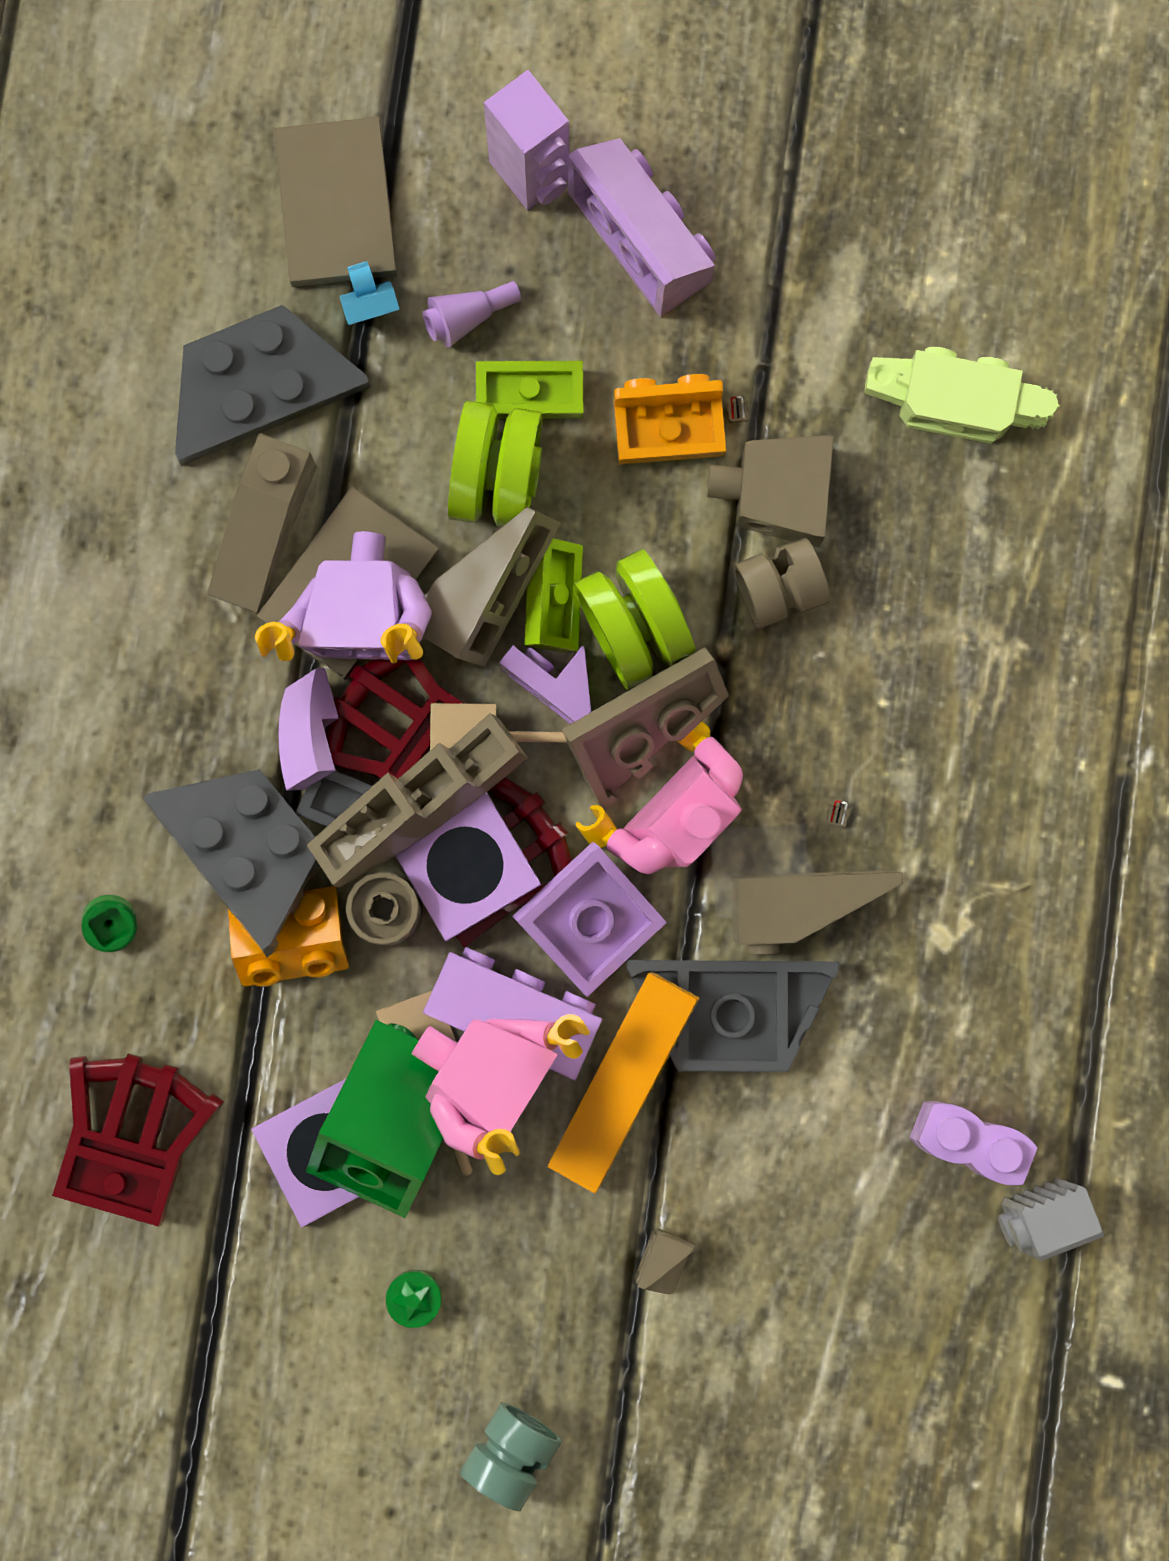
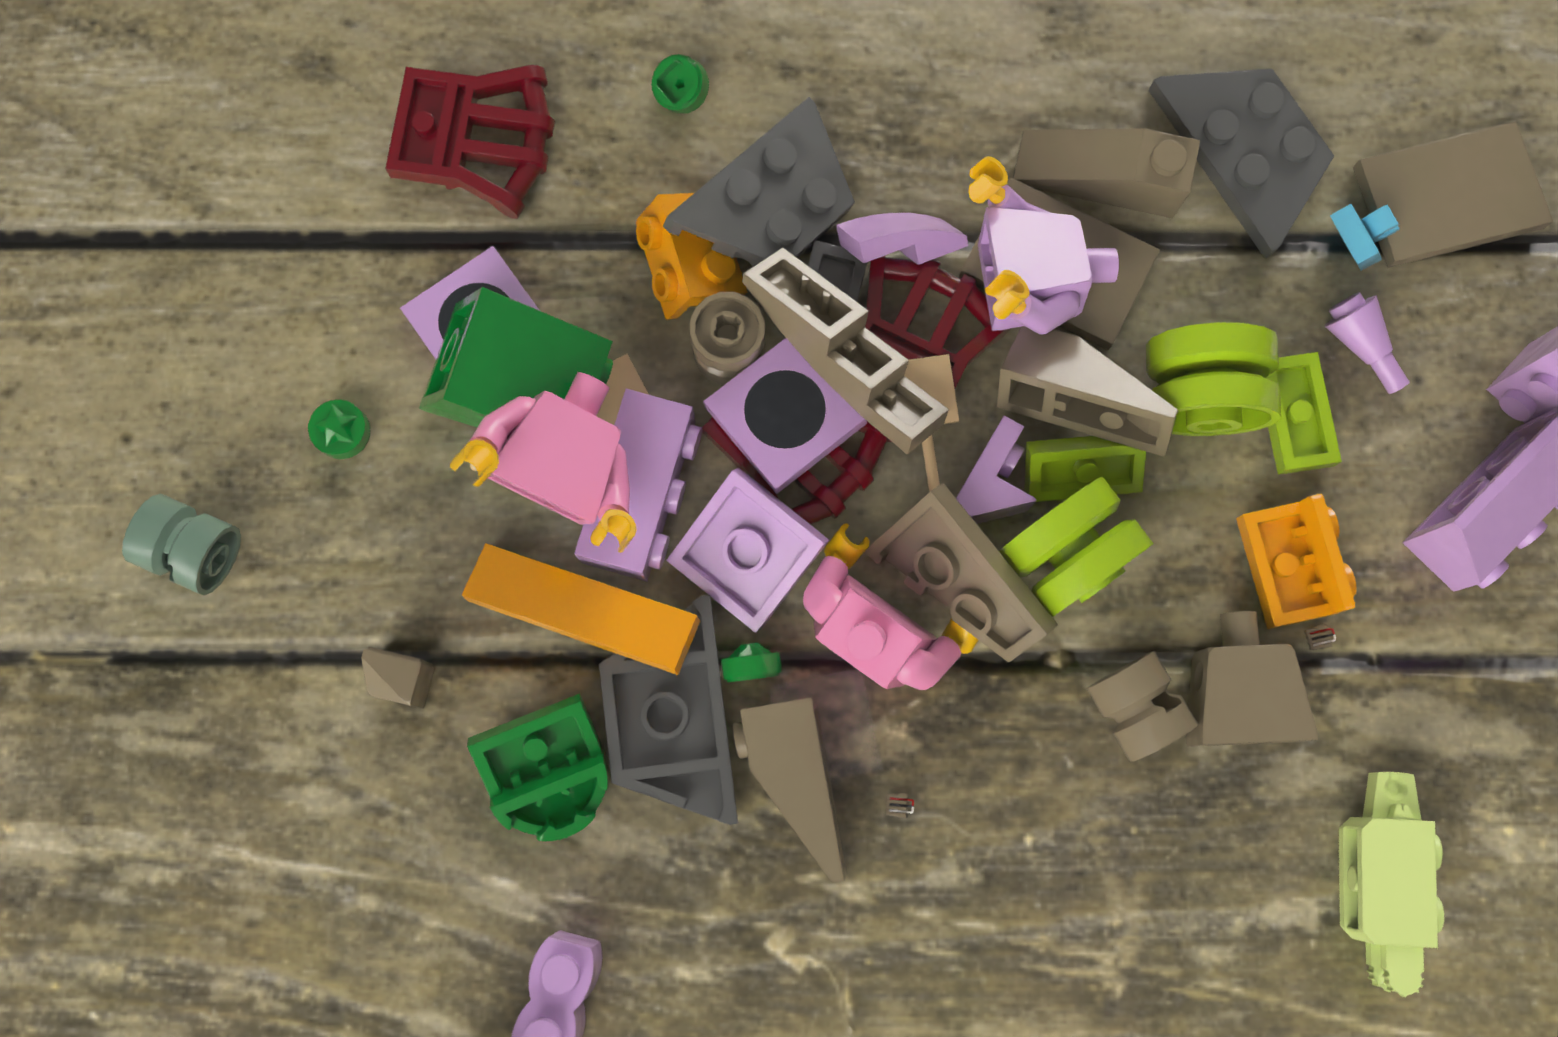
camera: 85 degrees right, 5 degrees down
none -> green slope [467,693,608,841]
none -> green tile [721,643,782,682]

